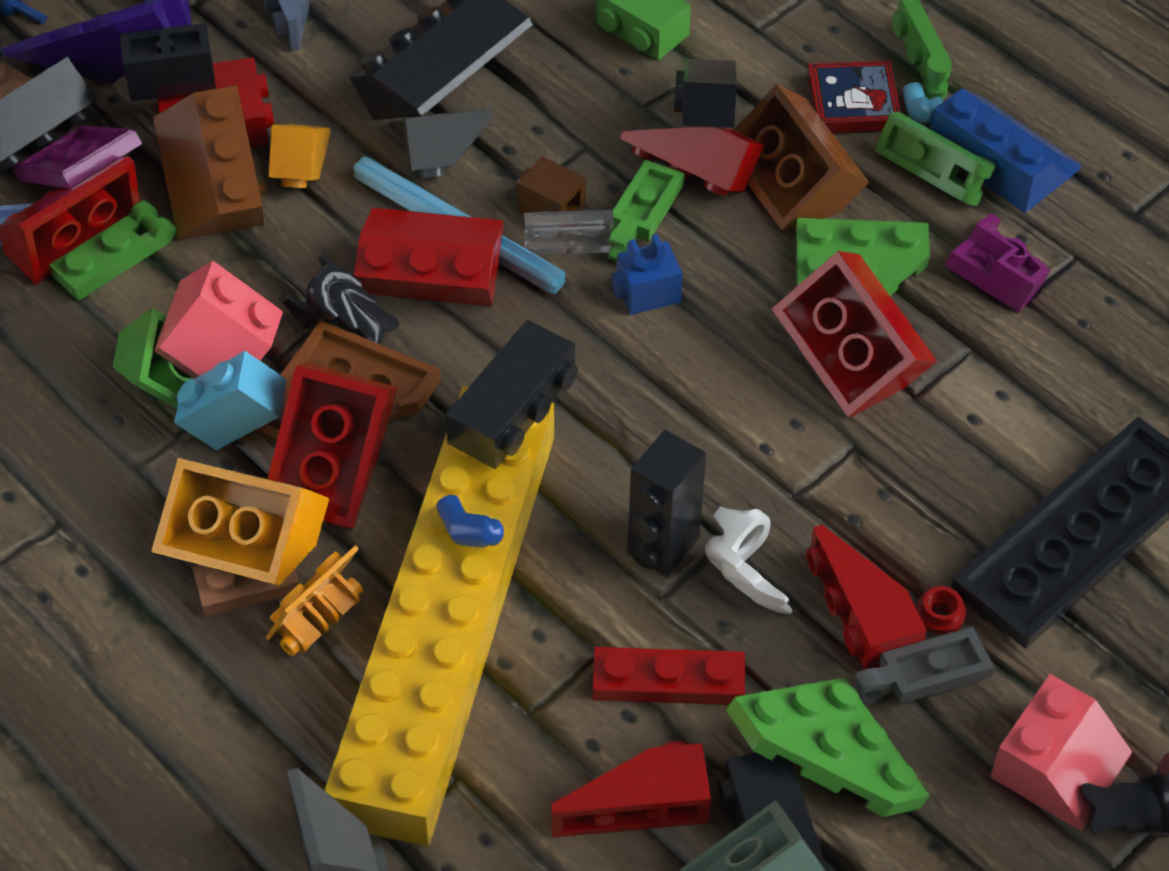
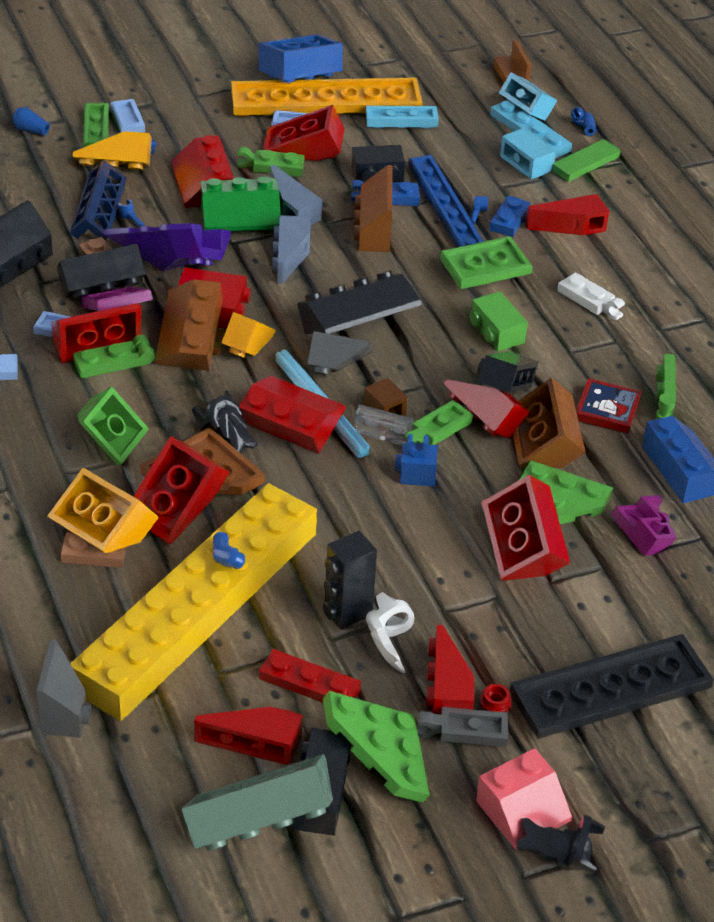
camera: 20 degrees right, 10 degrees down
black hinge [120,23,216,101] -> none
coral slope [154,260,283,379] -> none
medium azure brick [174,351,287,450] -> none
light orange hinge [265,545,363,656] -> none
black brick [445,319,578,469] -> none
bright green plate [874,112,996,205] -> none
medium azure arm [902,82,943,125] -> none

